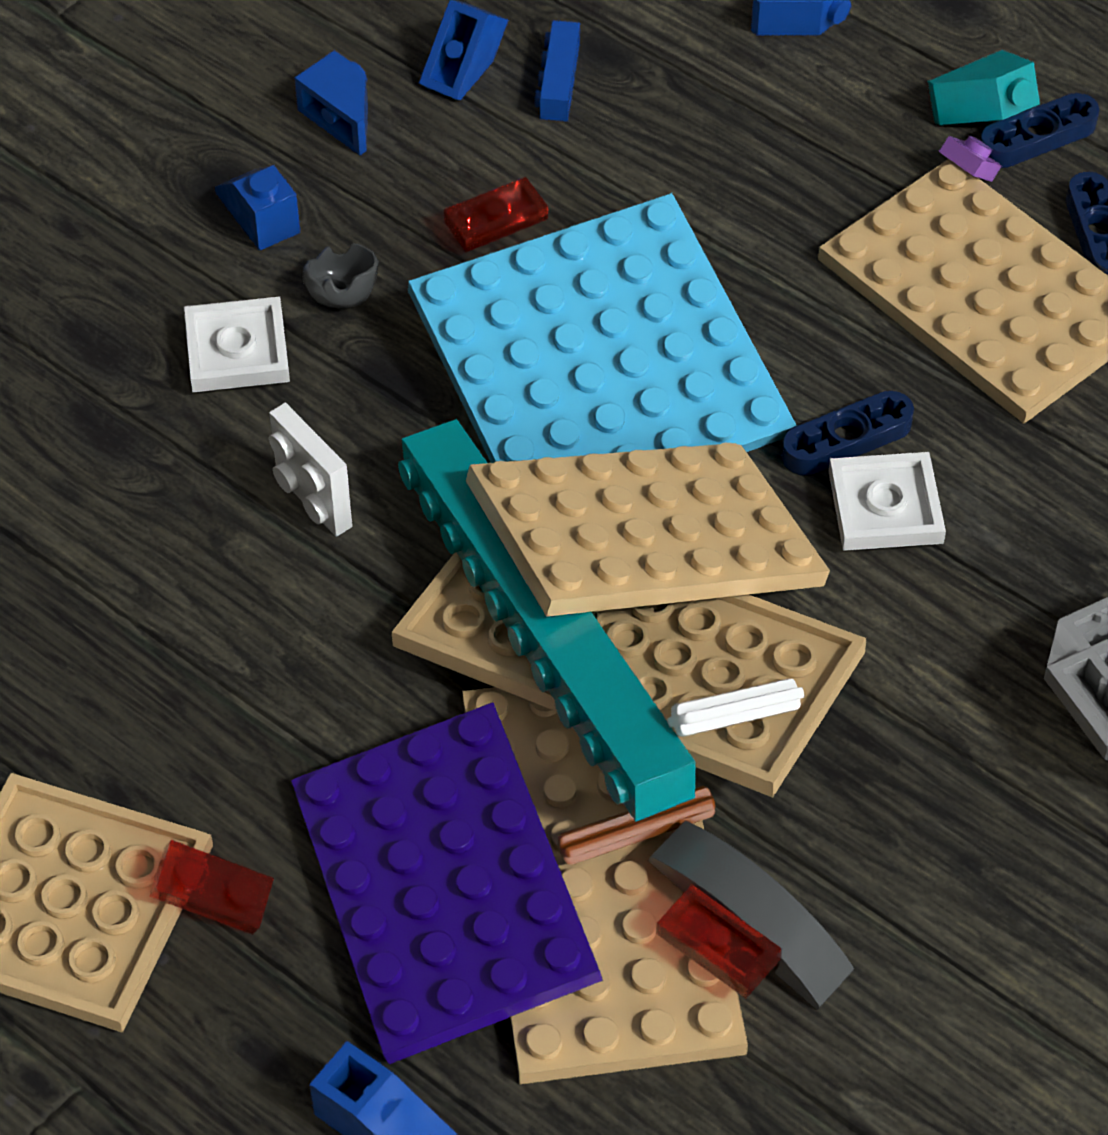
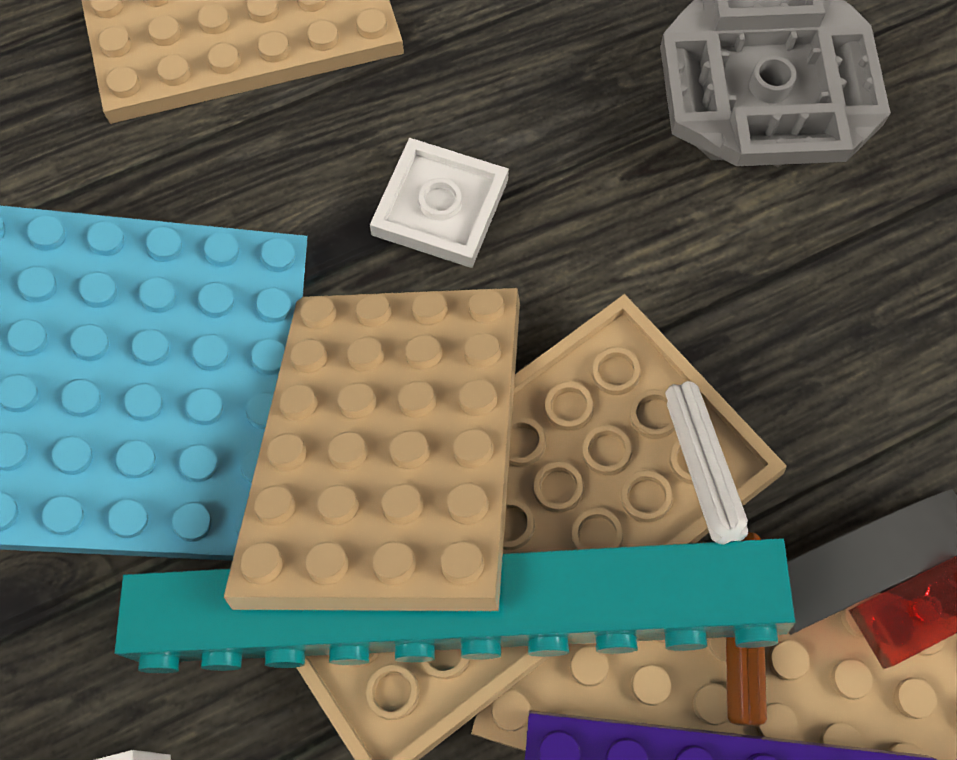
camera: 65 degrees left, 15 degrees up
dark blue beam [782,391,914,475] -> none

